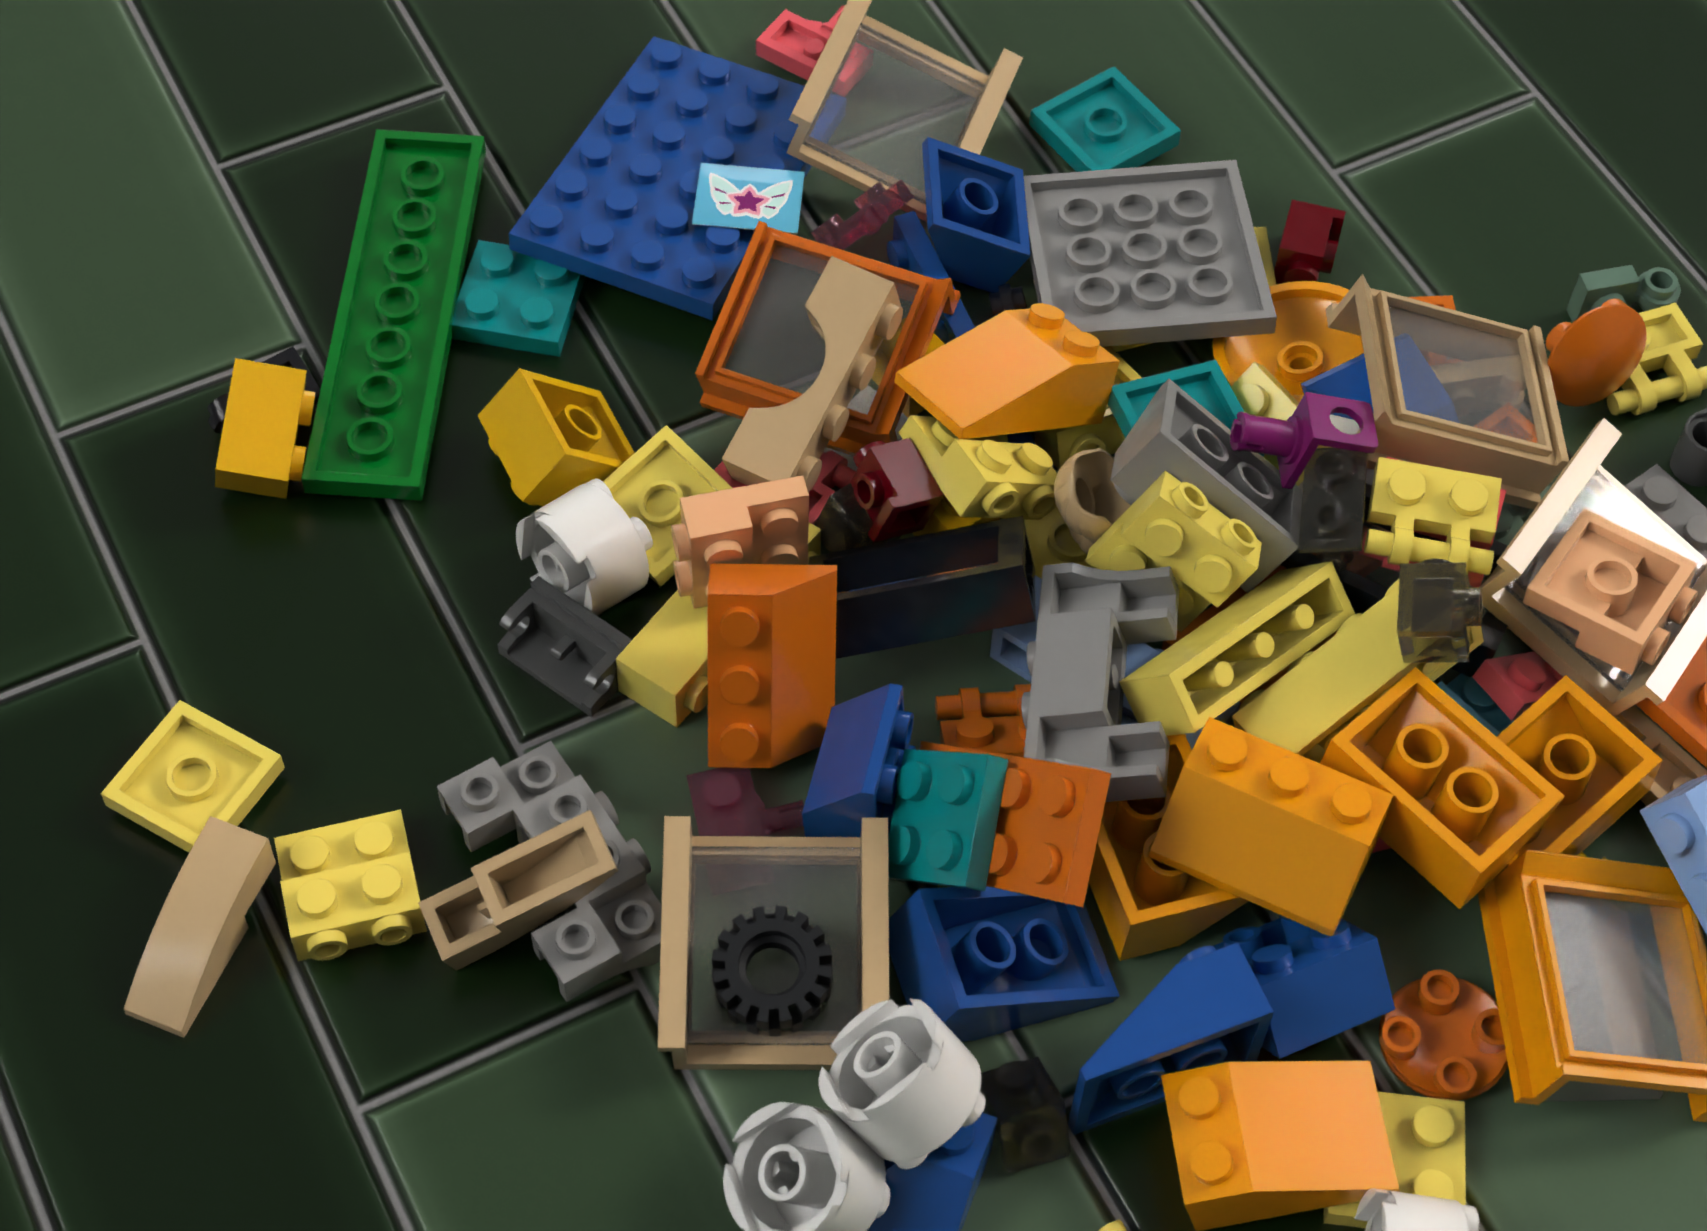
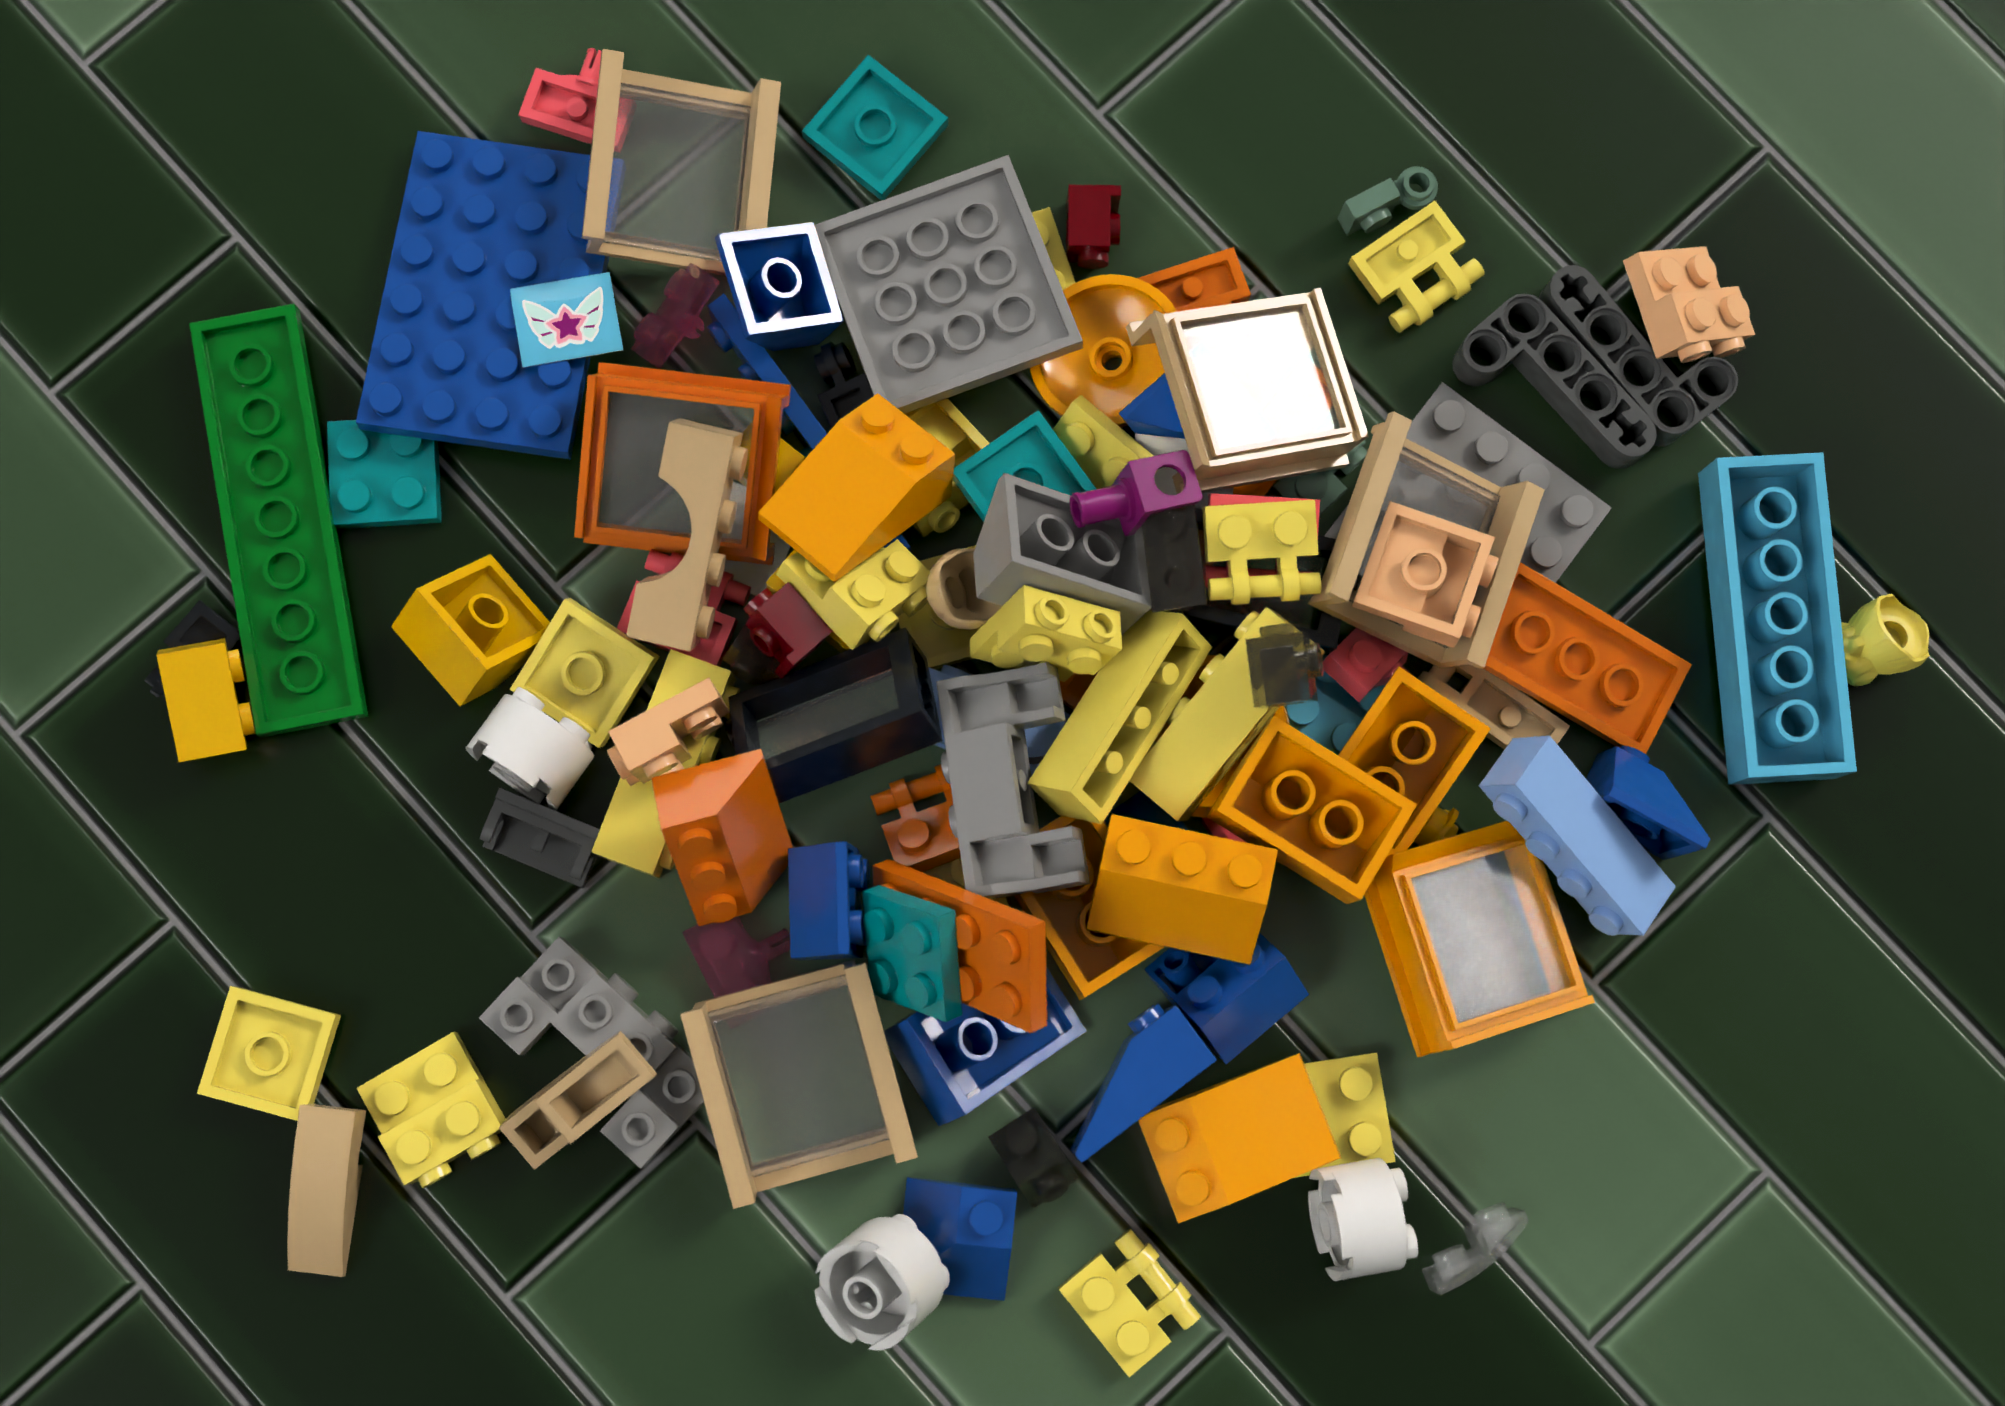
camera: 20 degrees left, 25 degrees up
black tyre [711,905,833,1037] -> none
white brick [819,998,986,1169] -> none
orange dish [1379,969,1508,1101] -> none
orange dish [1545,298,1647,407] -> none

